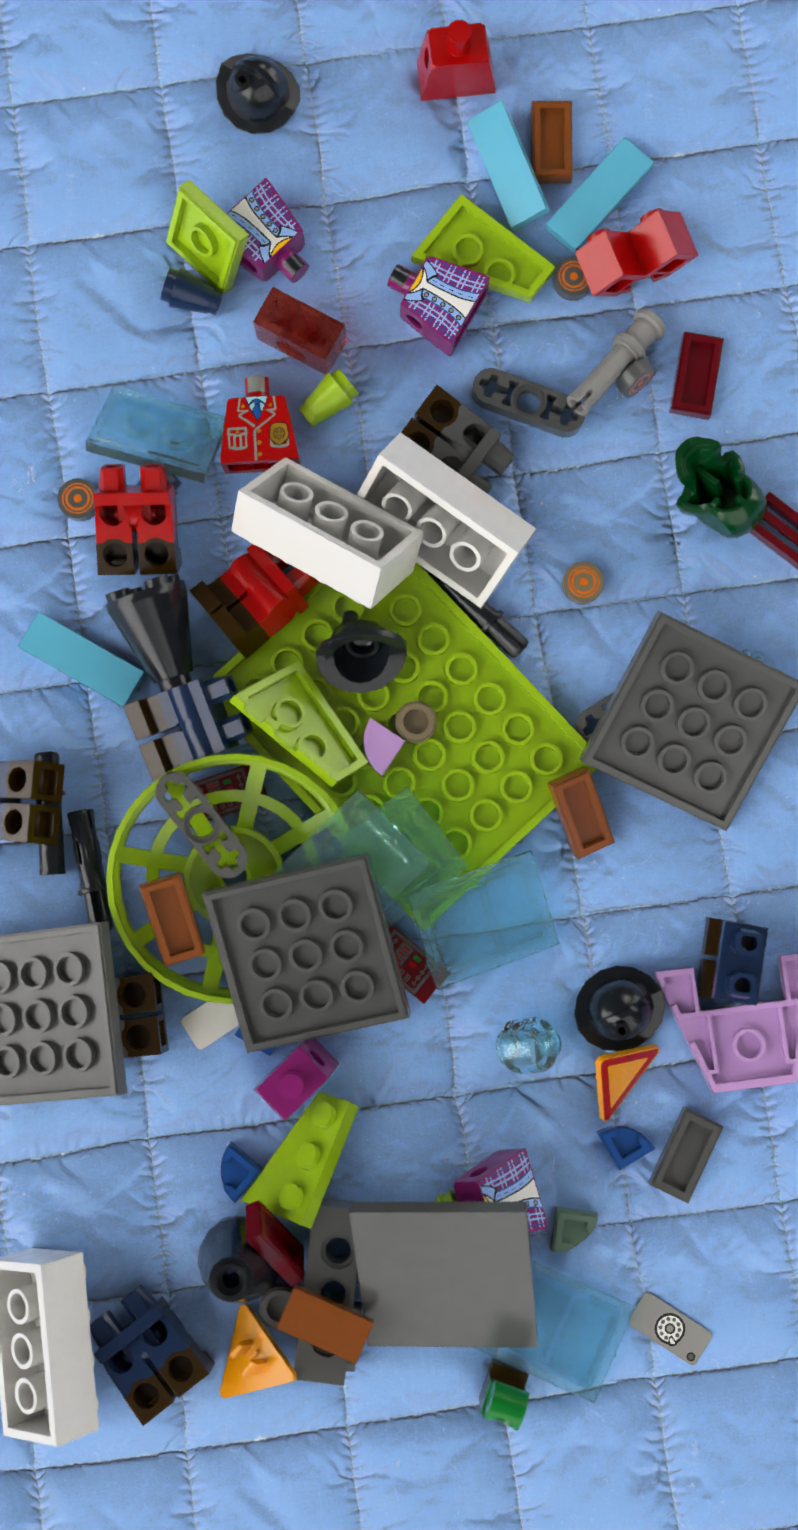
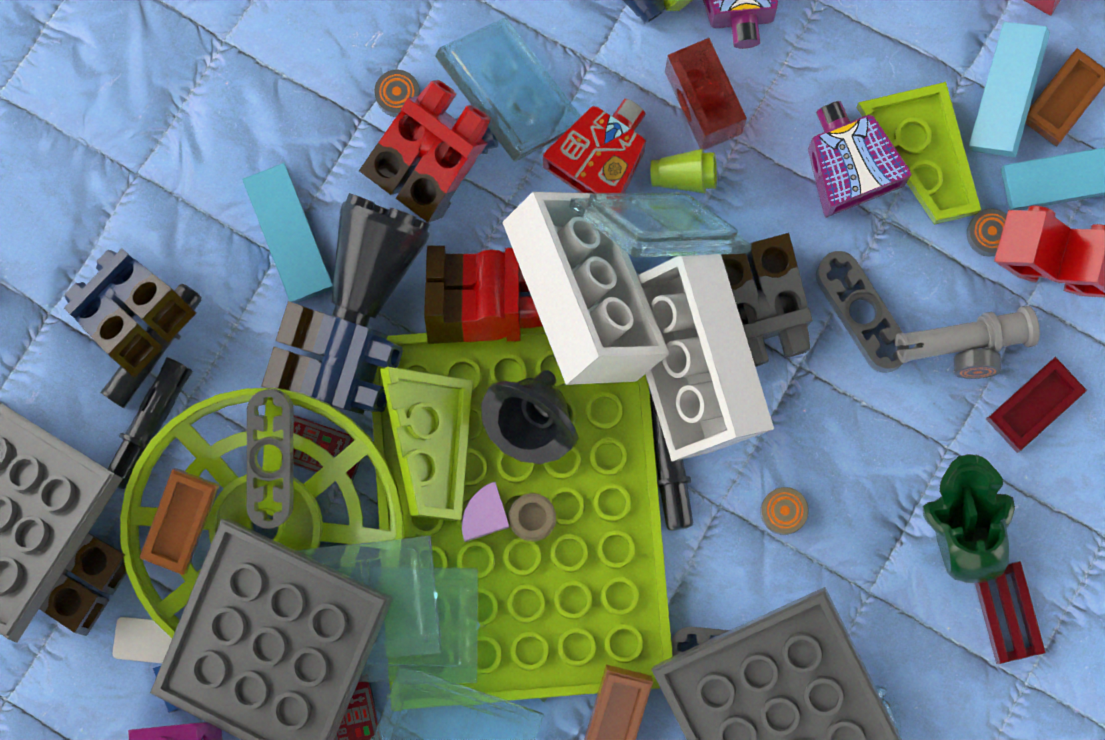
camera: 40 degrees right, 5 degrees down
none -> clear light blue piece [569,192,752,258]

